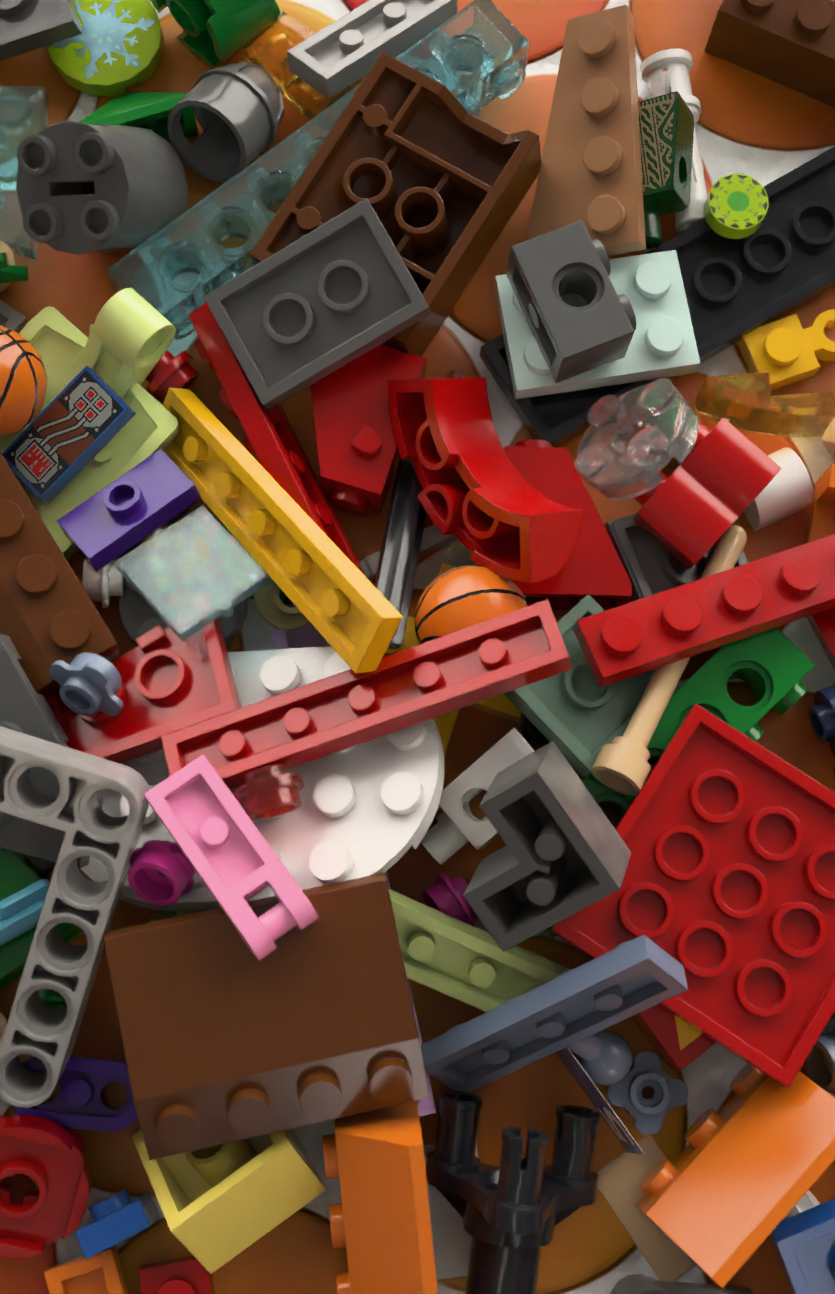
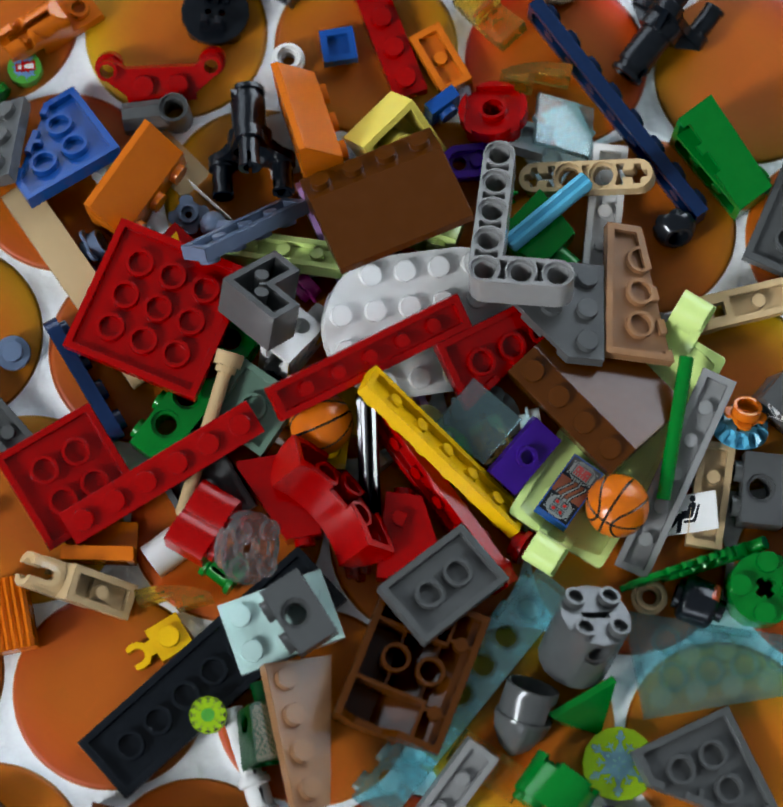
camera: 175 degrees right, 0 degrees up
sand blue plate [49,652,123,716] -> none
dark pink plate [128,840,196,906] -> none
bright pink plate [144,754,319,961] -> none
clear red plate [234,765,304,821] -> none

